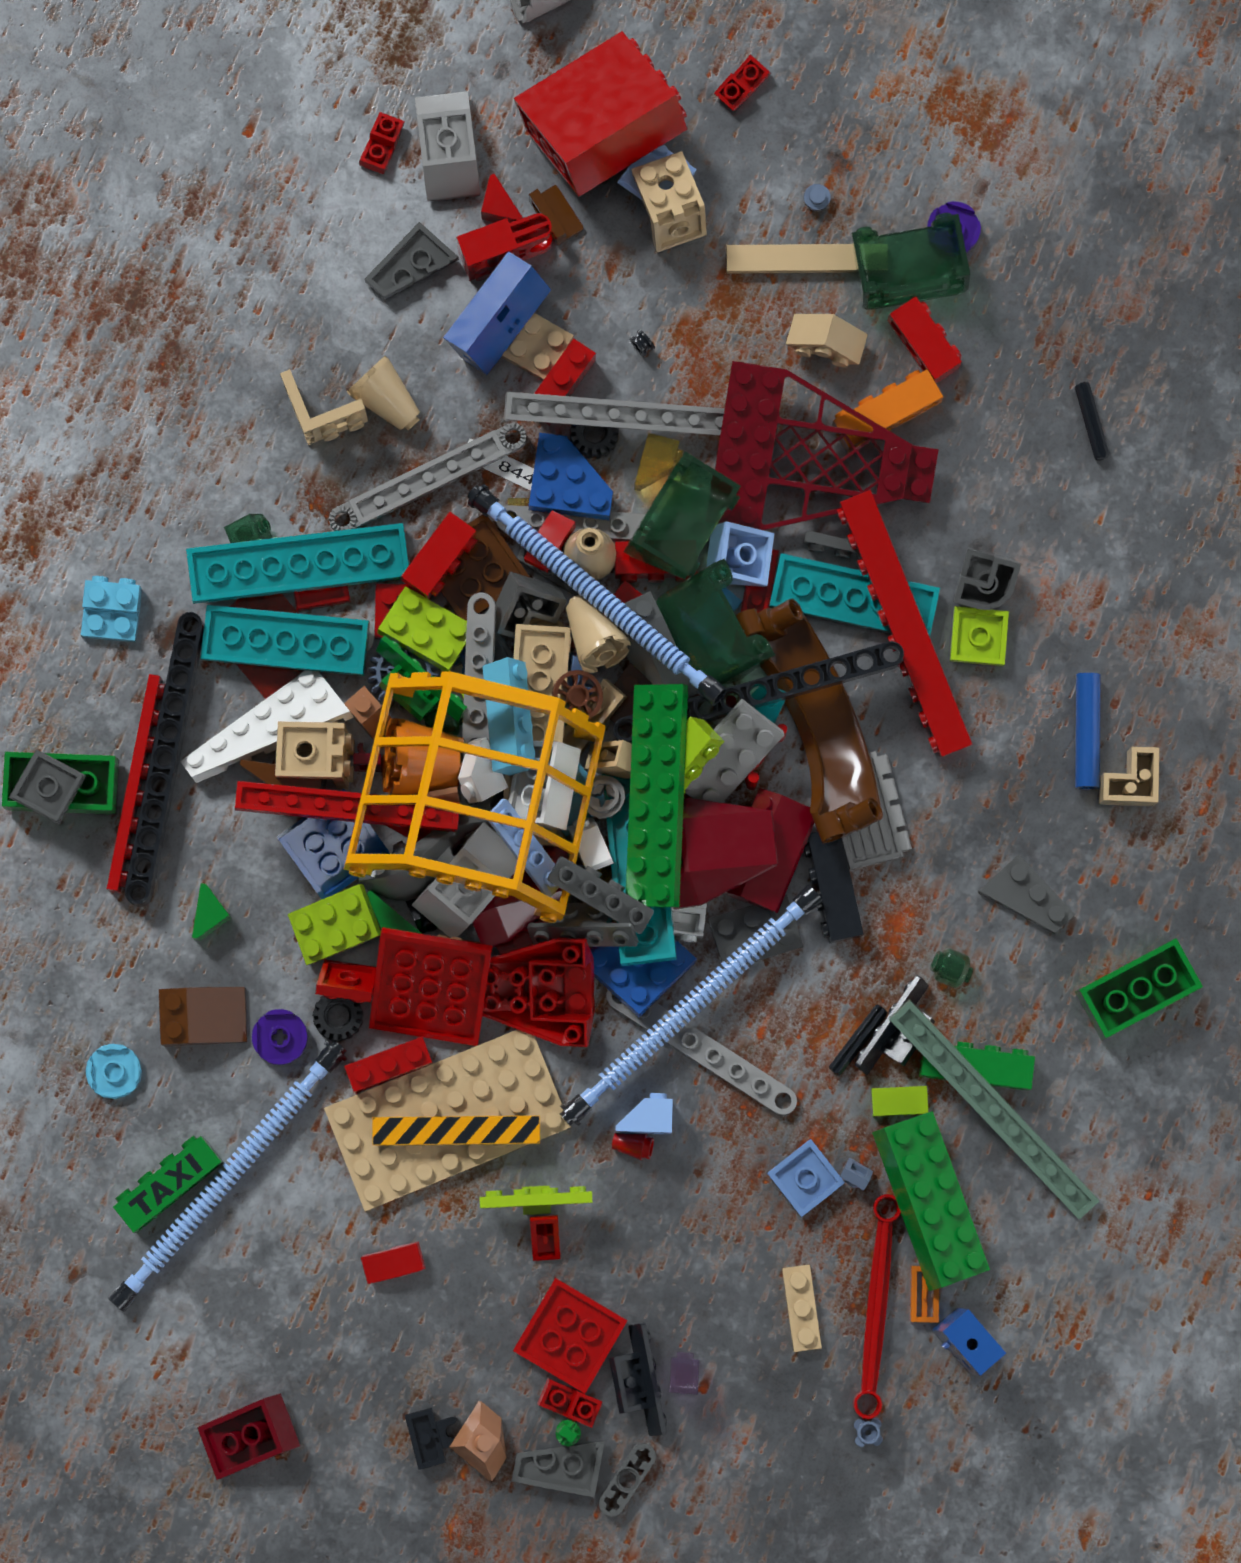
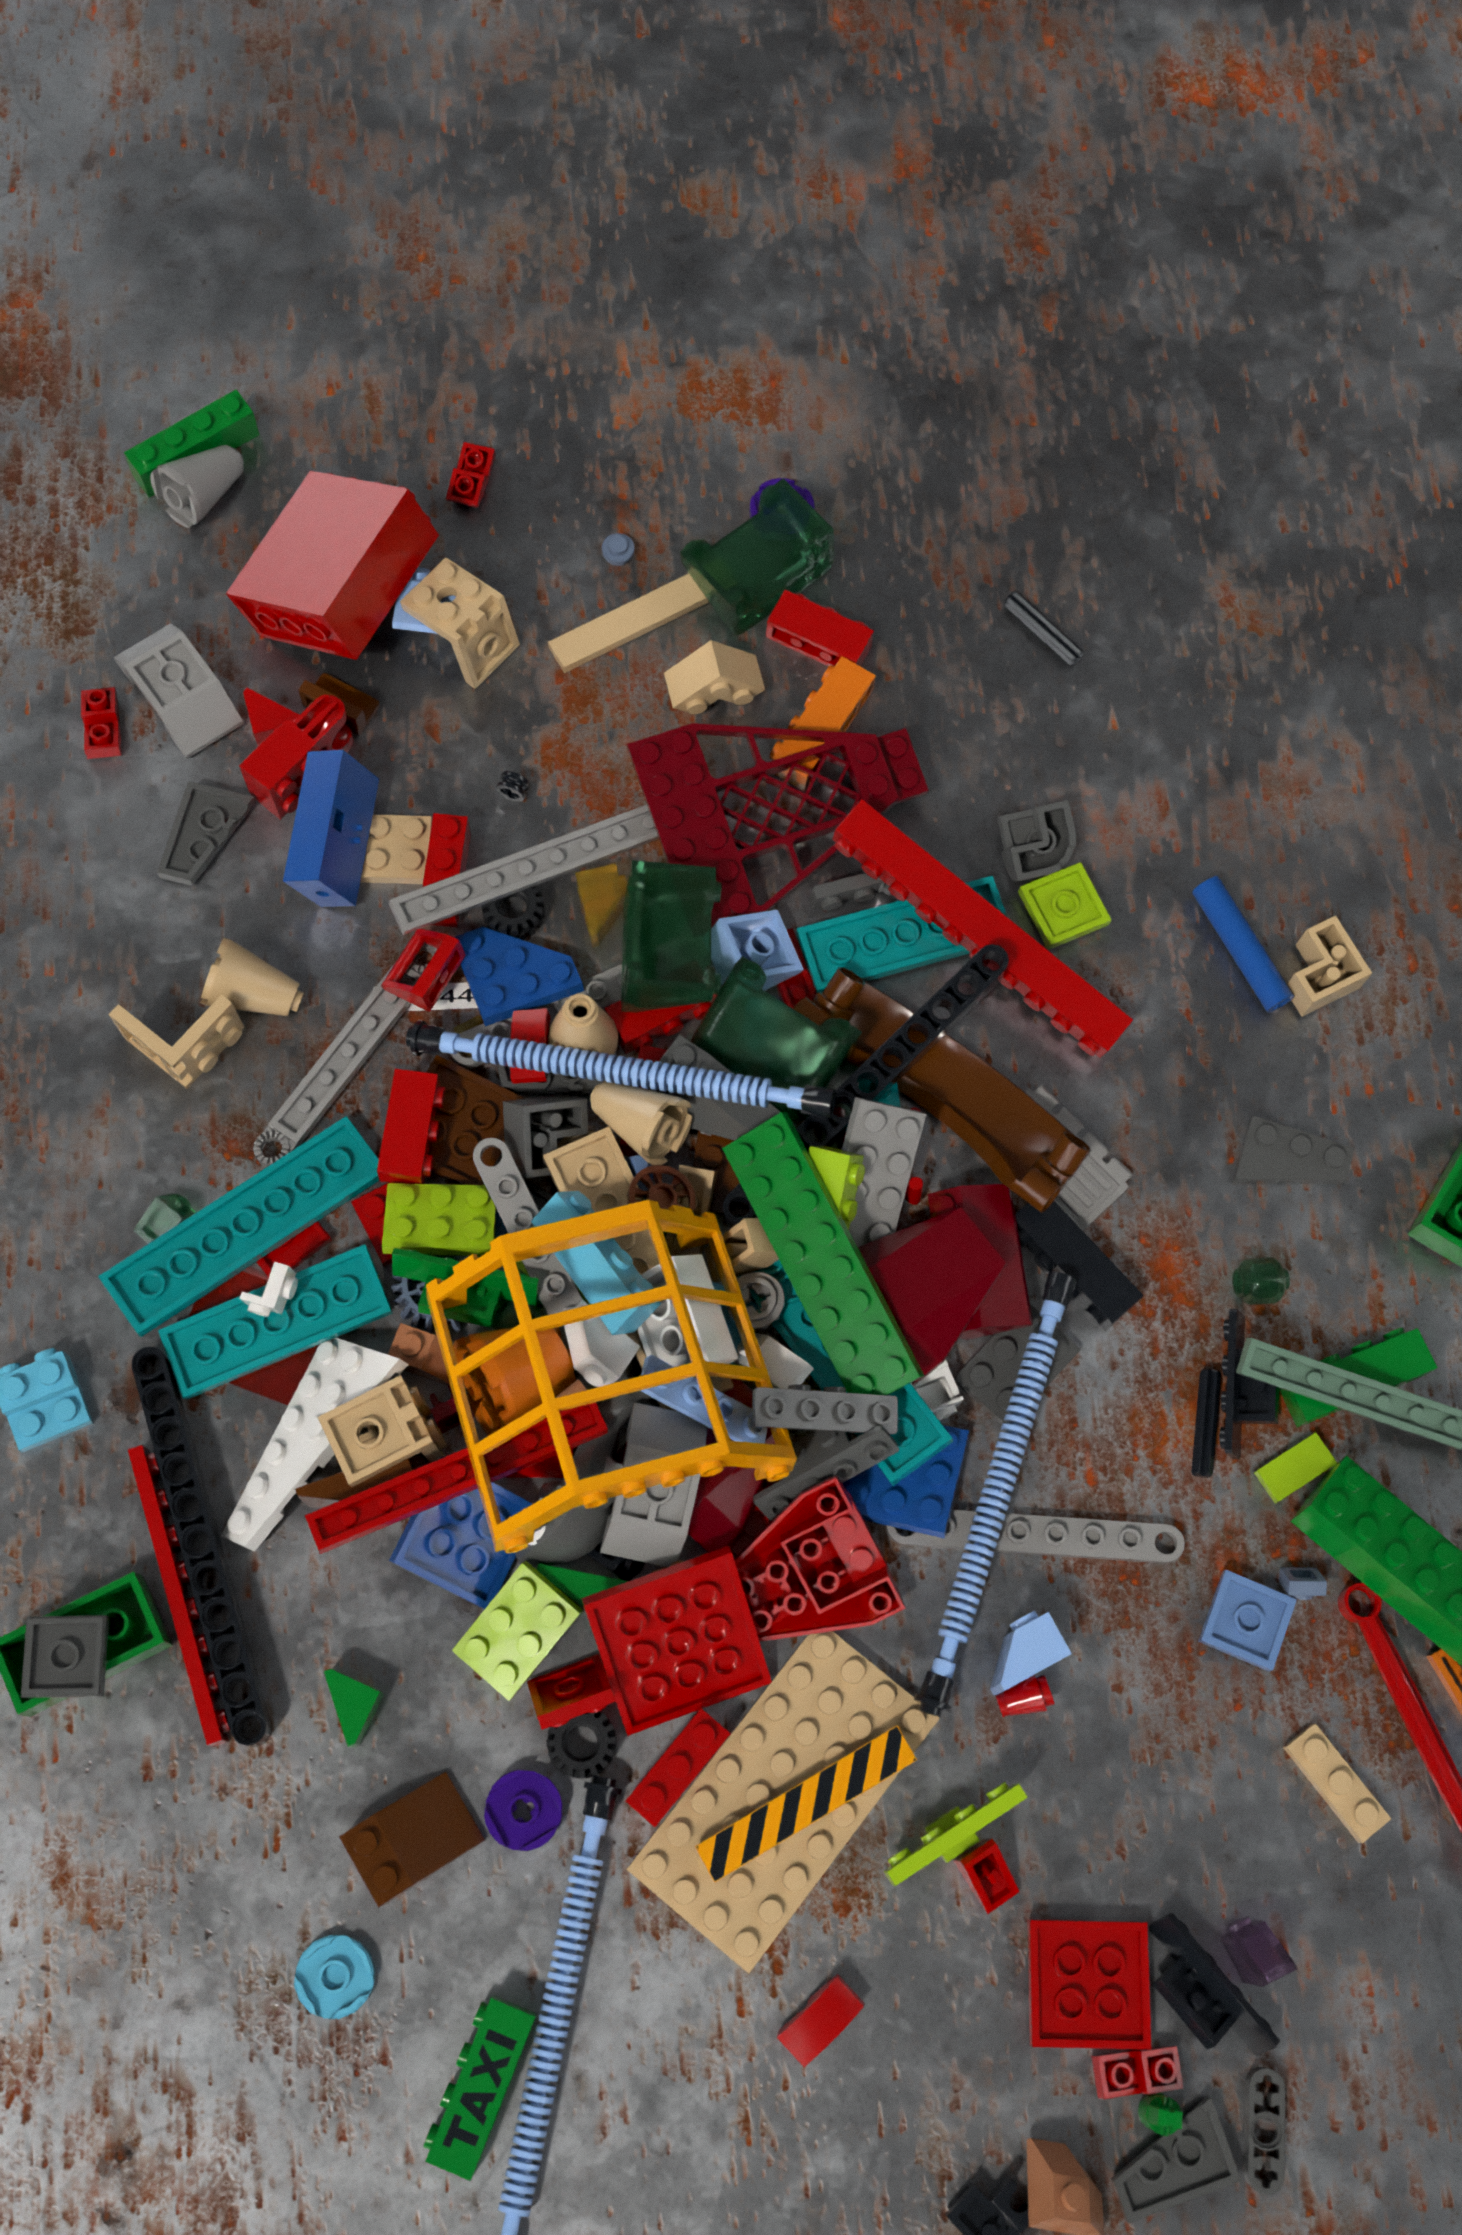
camera: 30 degrees left, 10 degrees down
none -> white bracket [239,1262,298,1317]
none -> red tile [381,929,466,1012]

